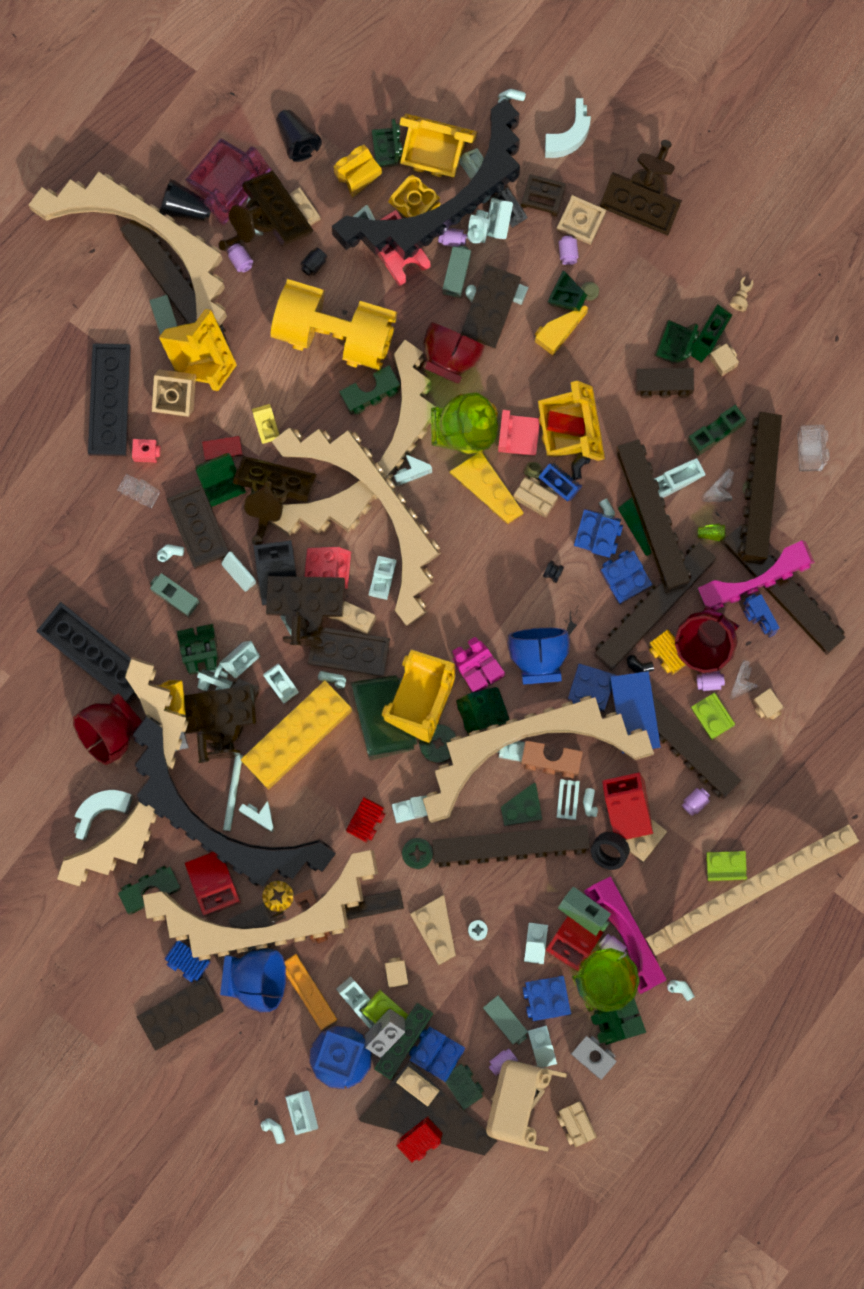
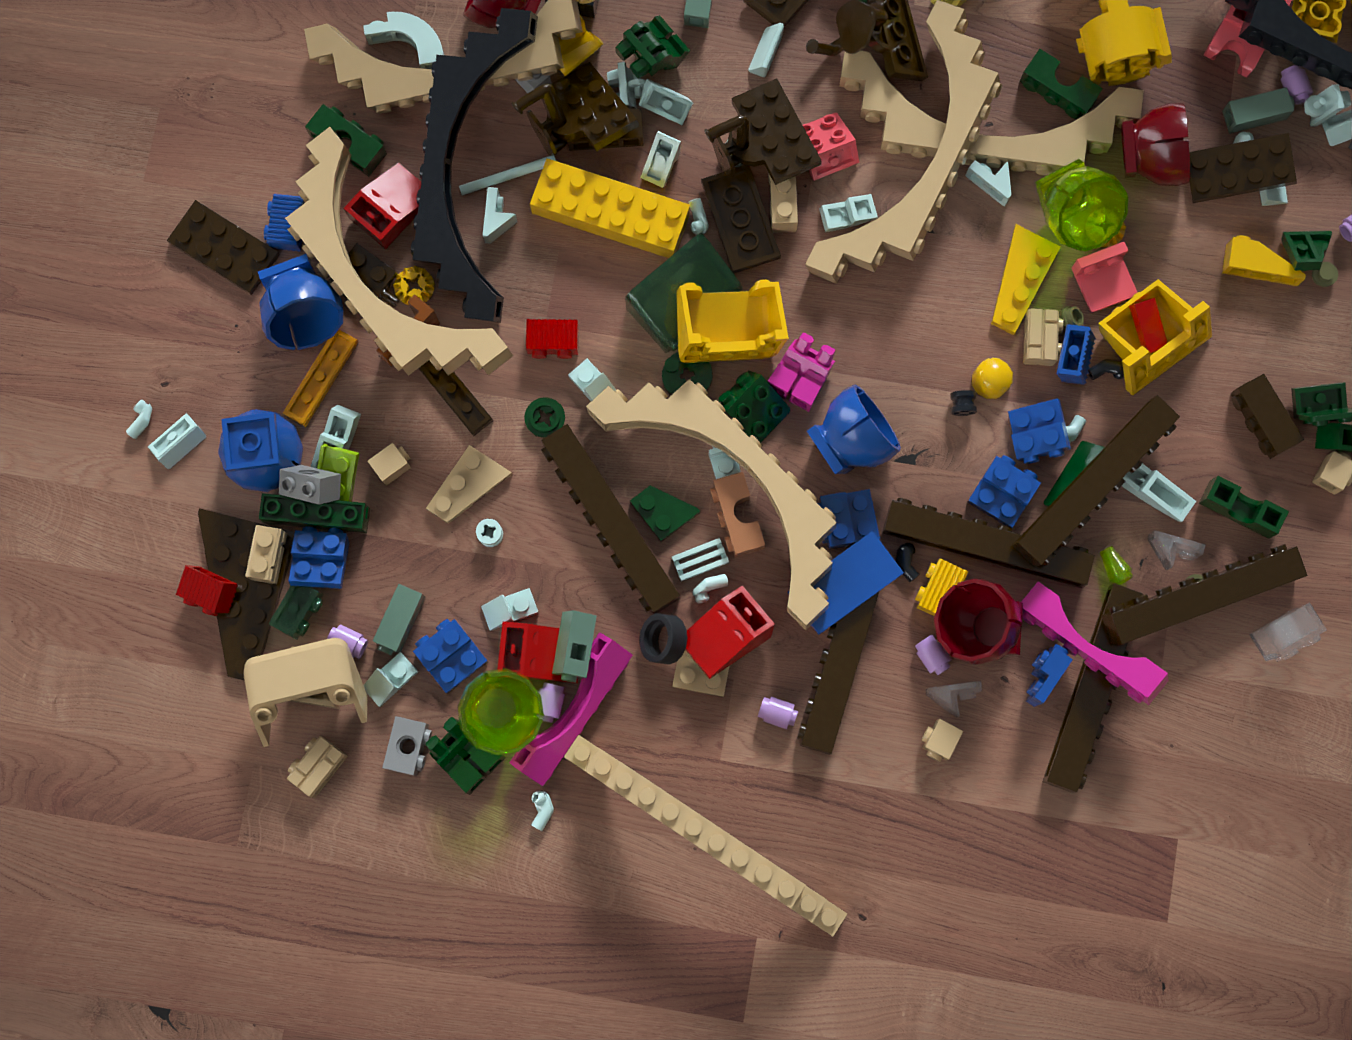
camera: 60 degrees right, 0 degrees up
black slope [253,540,297,606] -> none
lime plate [691,692,735,740] -> none
lime plate [706,851,747,881] -> none
none -> yellow hair [972,357,1013,399]

